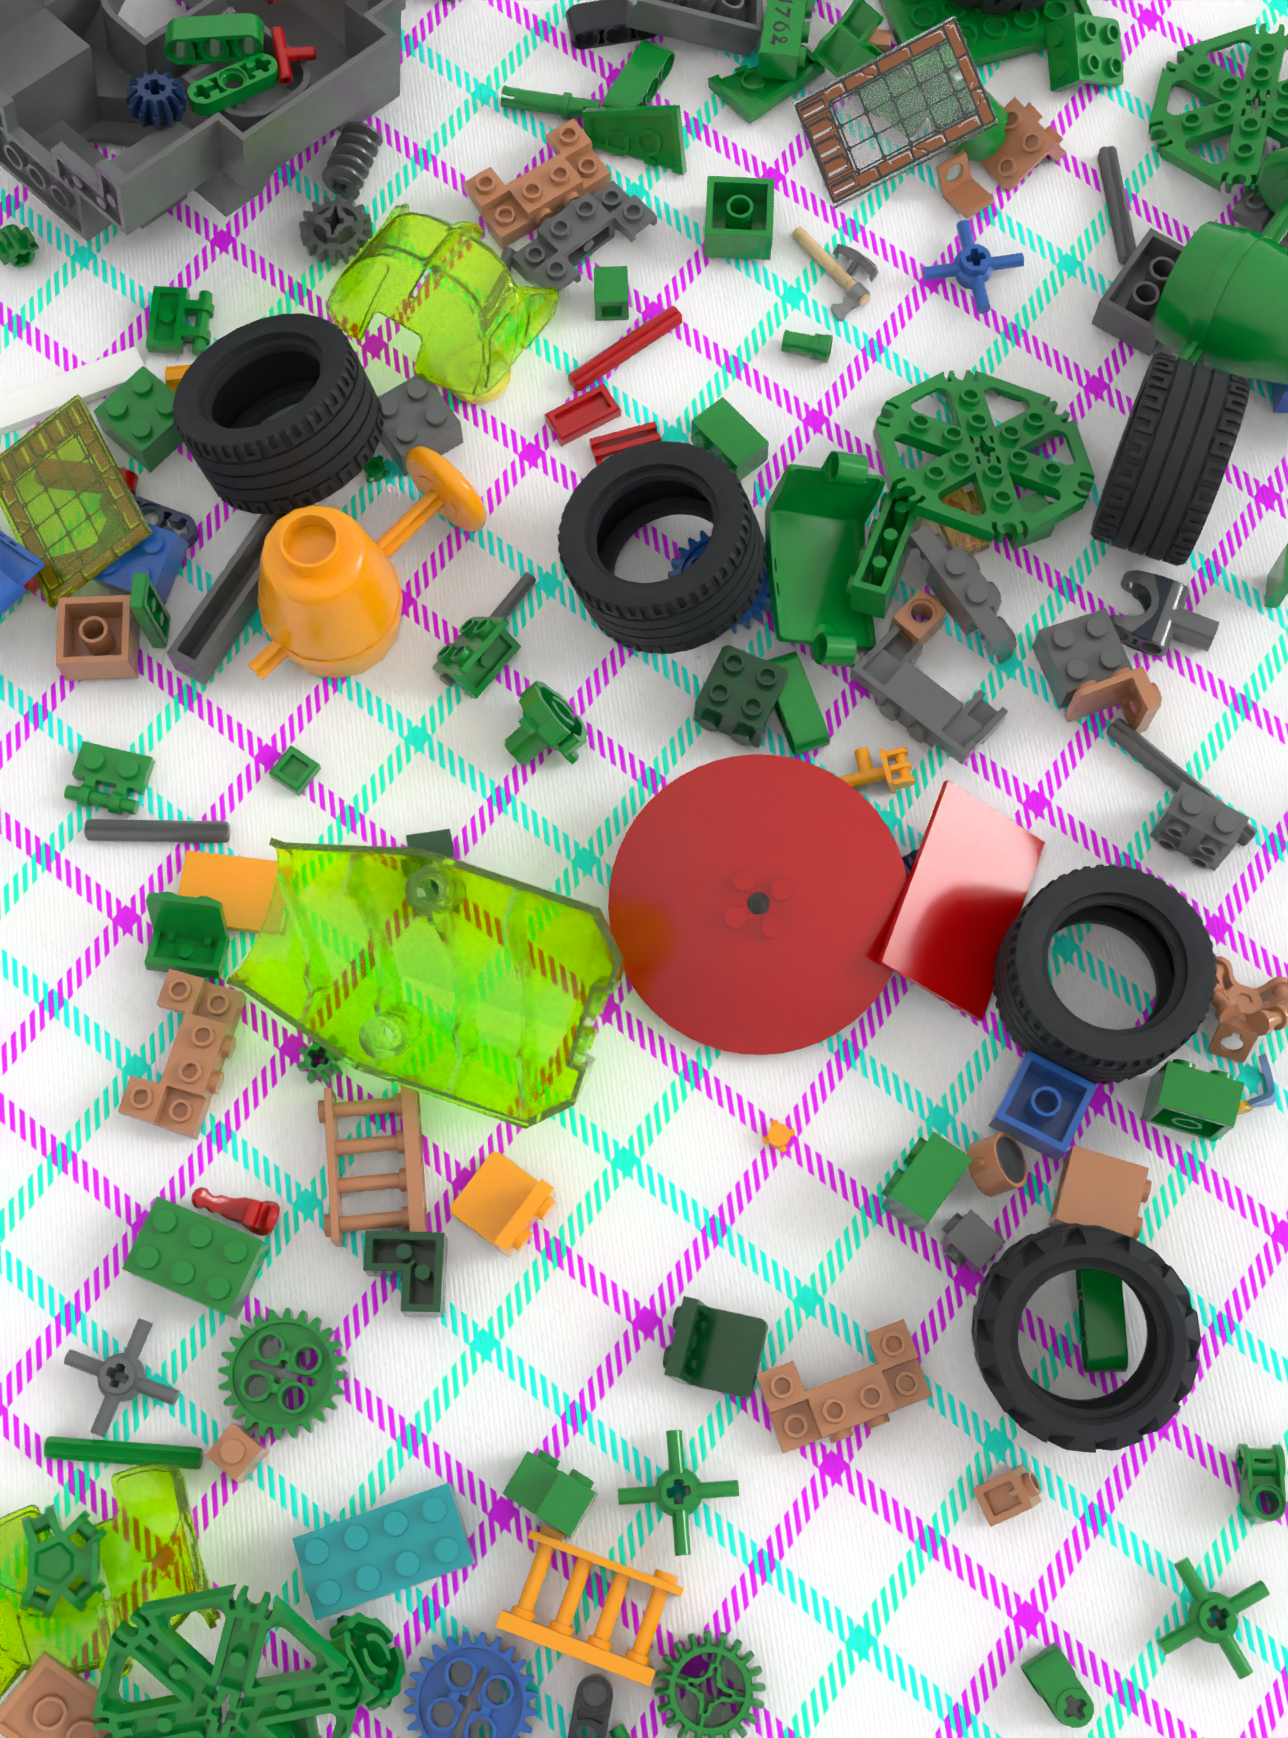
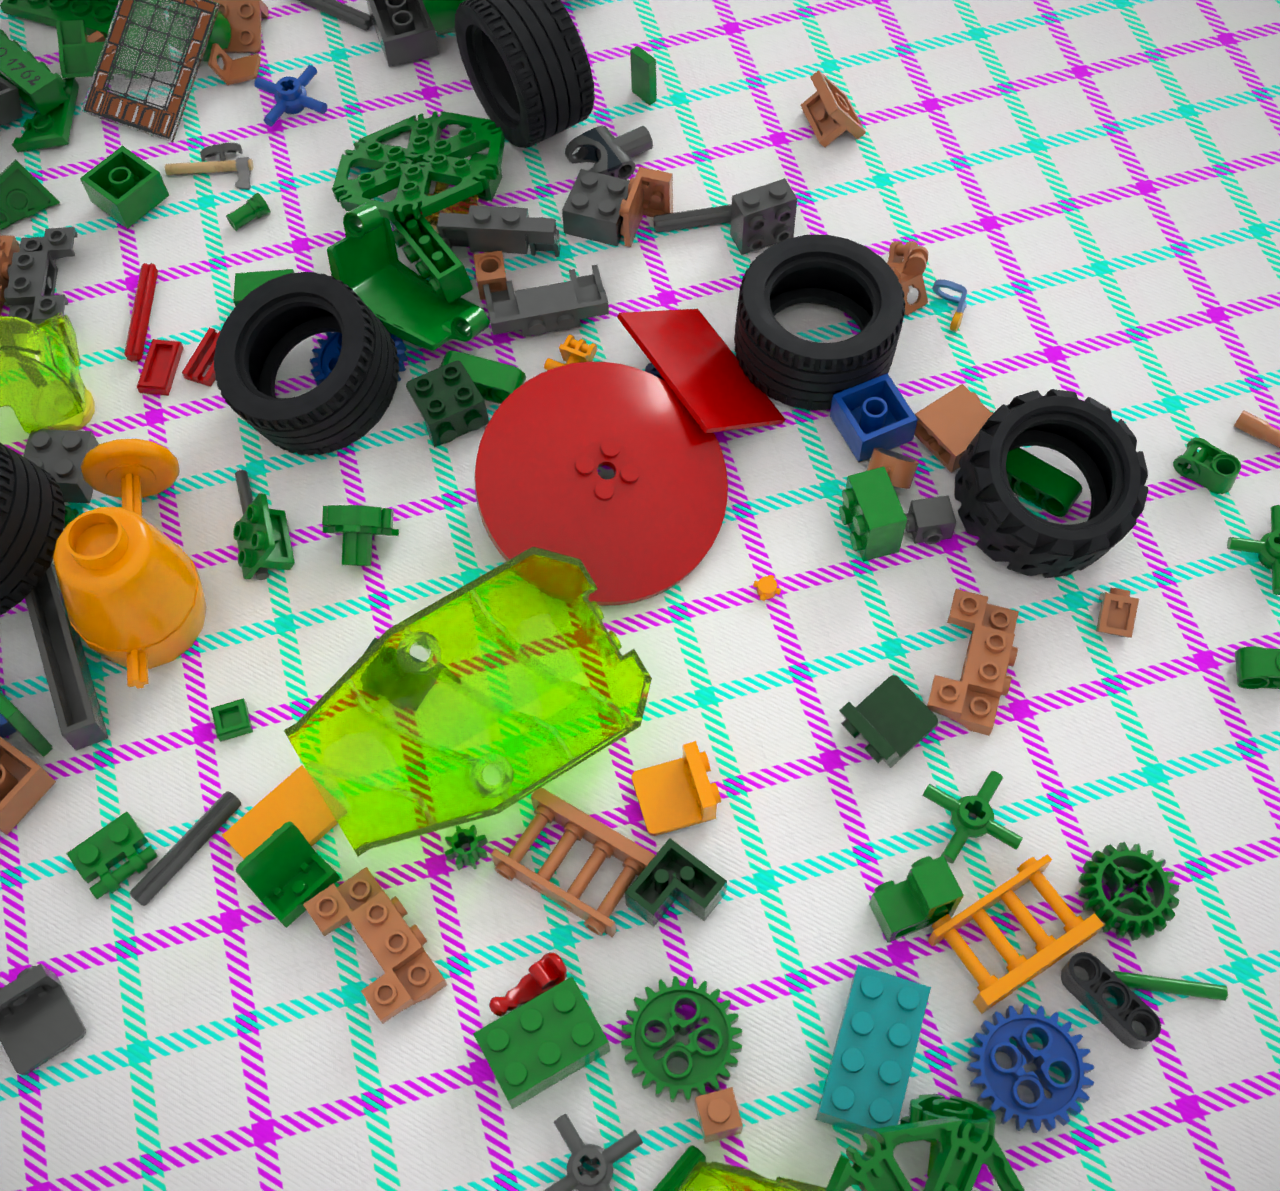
camera: 50 degrees left, 10 degrees down
green panel [594,266,629,321] -> none
green brick [1141,1059,1244,1142] -> none

